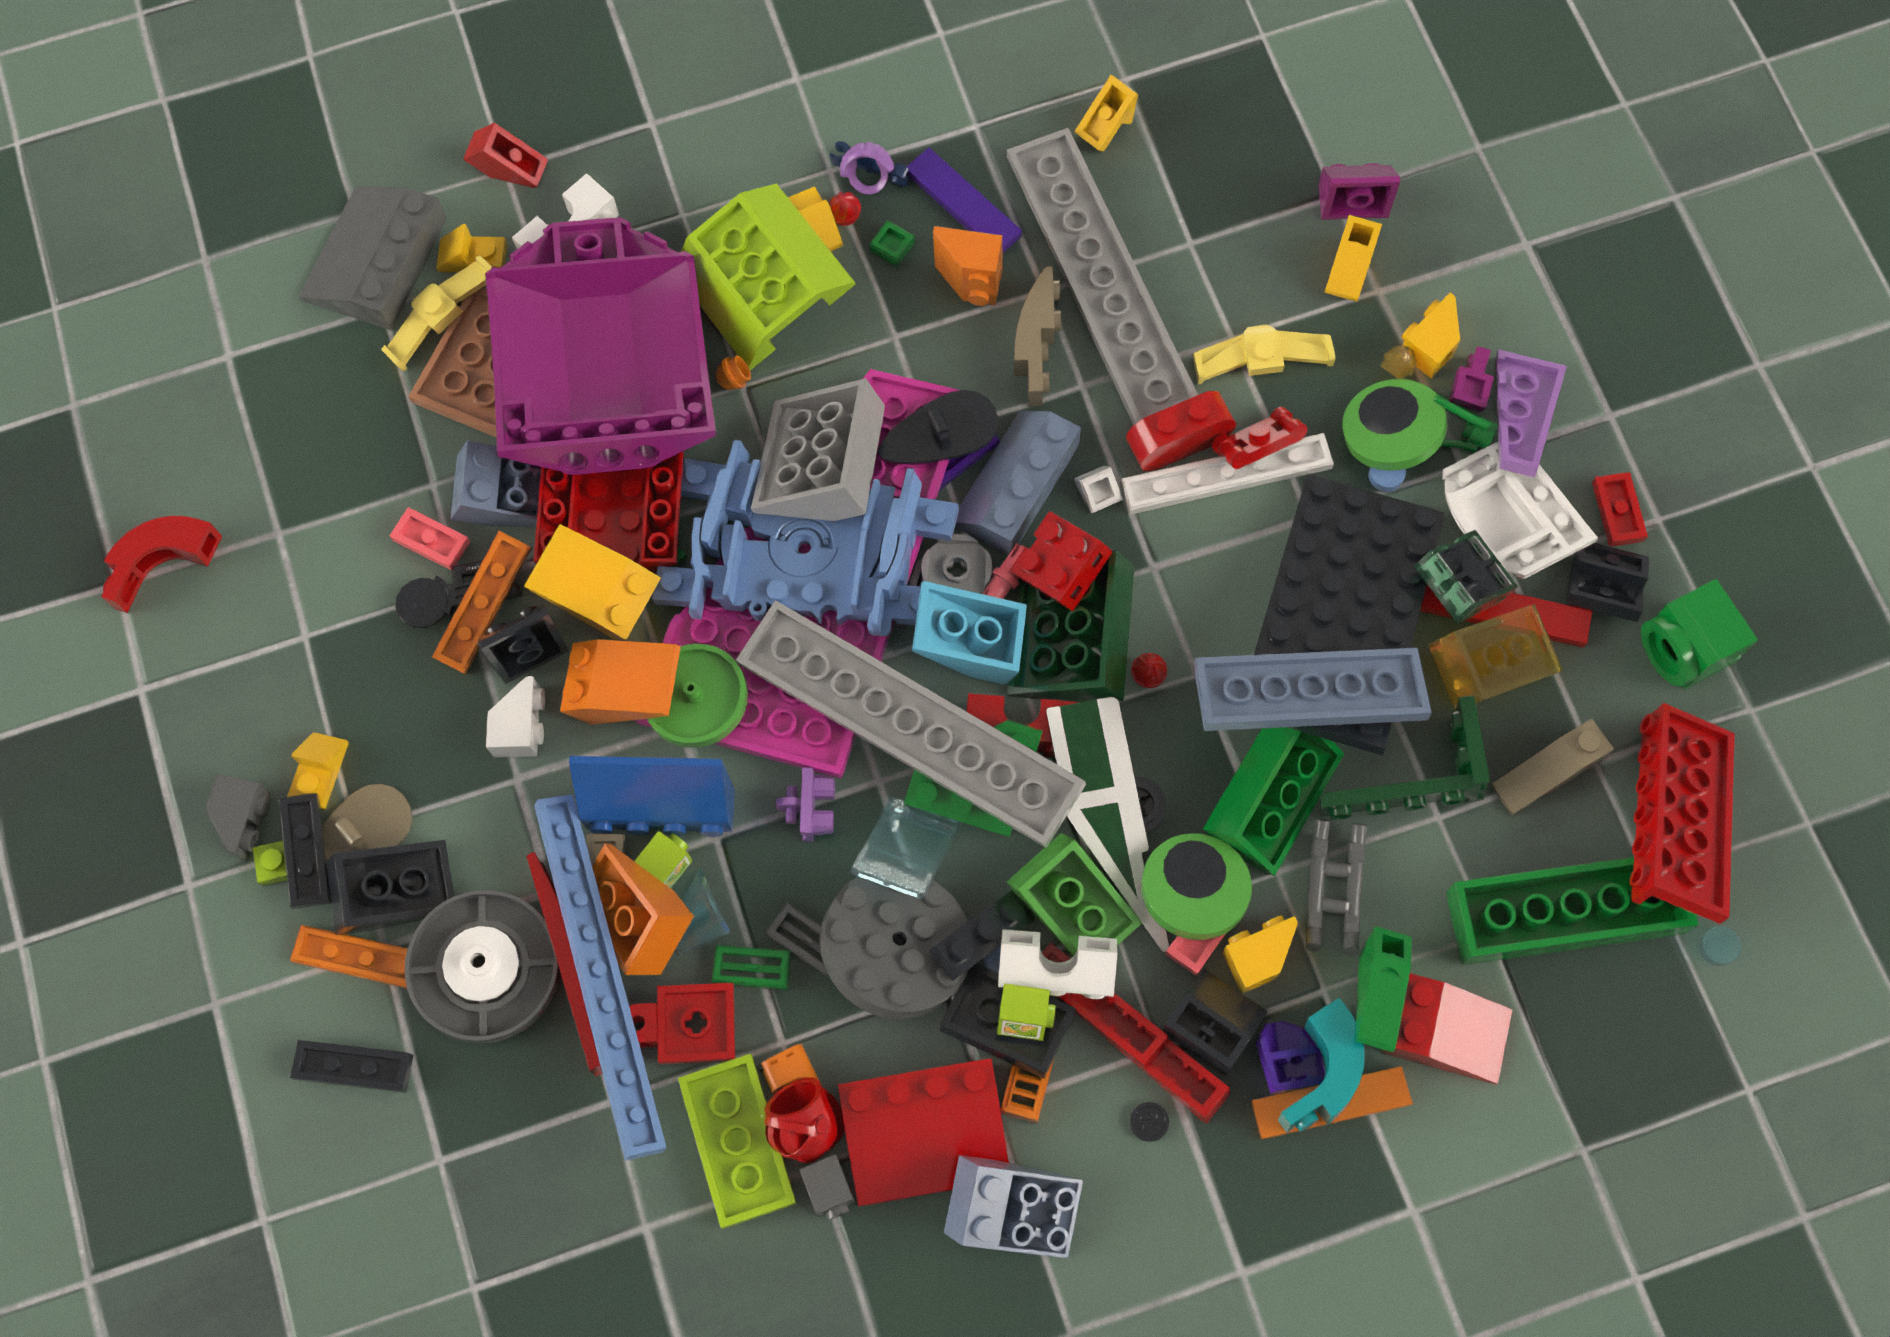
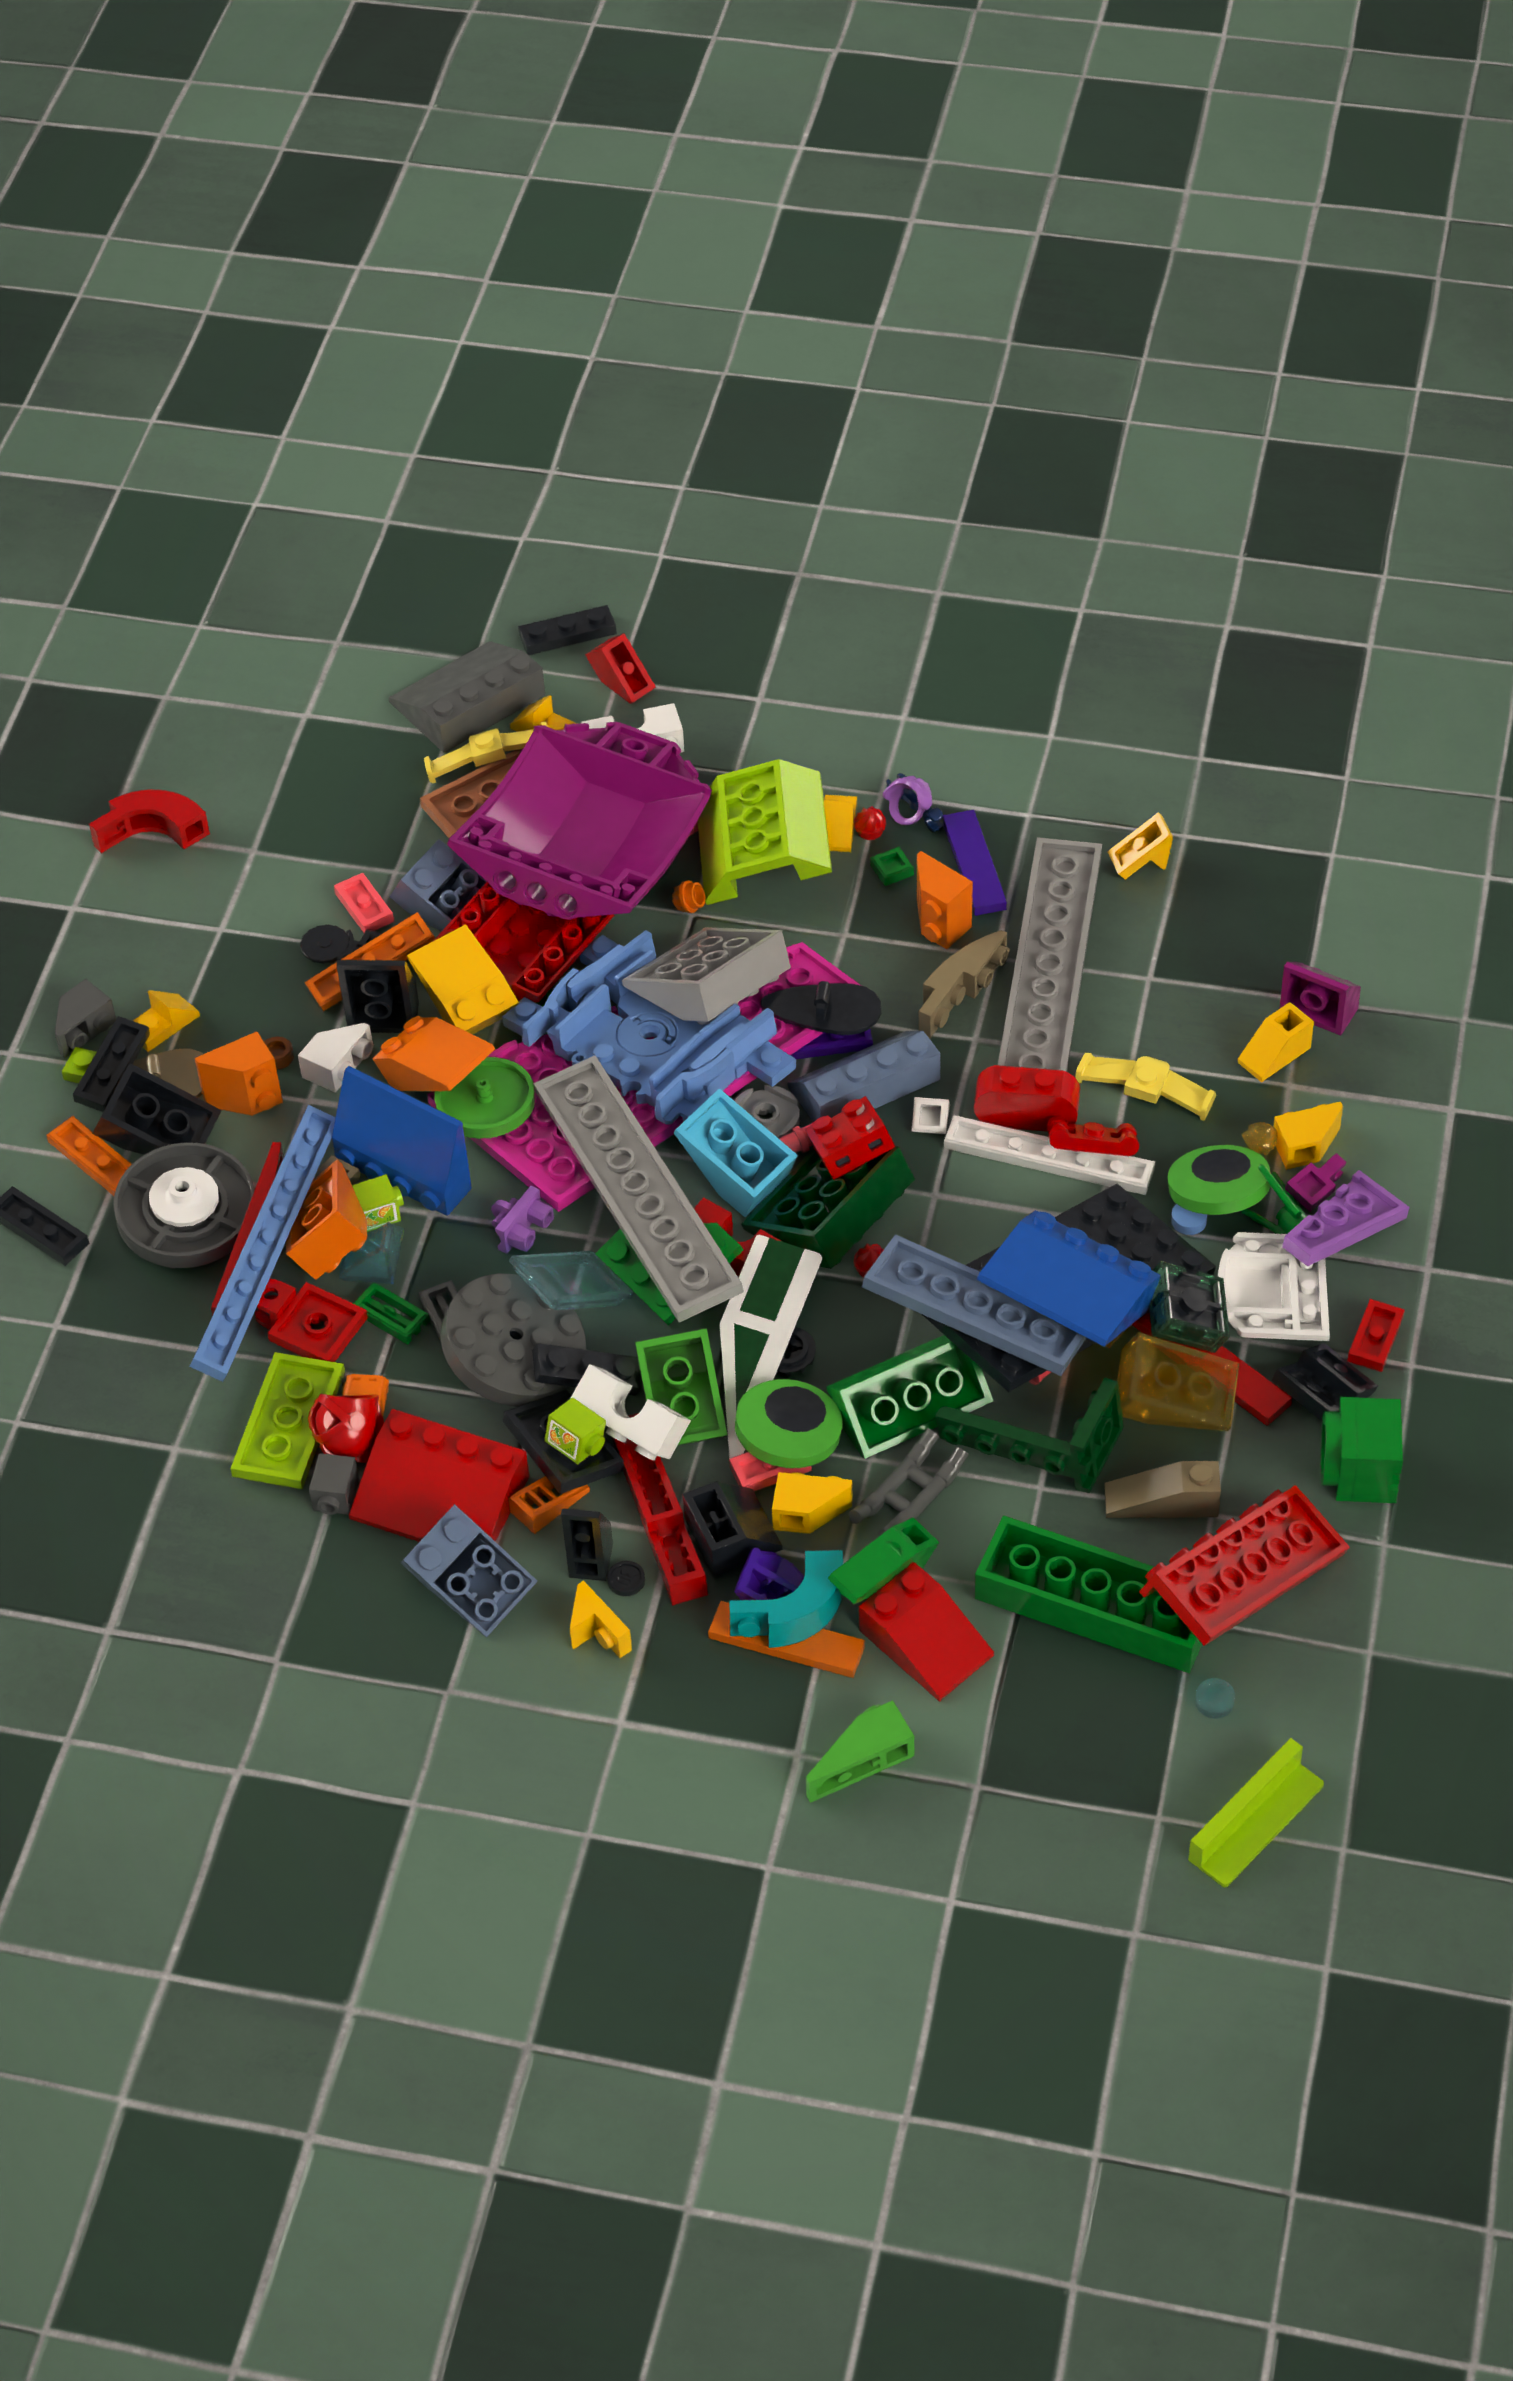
camera: 30 degrees right, 20 degrees down
none -> orange slope [195,1031,283,1116]
none -> reddish brown tile [264,1036,294,1070]
none -> black plate [518,605,617,655]
none -> black slope [561,1508,613,1581]
none -> yellow slope [570,1580,632,1658]
none -> bright green slope [806,1700,915,1803]
none -> blue slope [977,1210,1161,1347]
none -> lime panel [1188,1738,1324,1887]

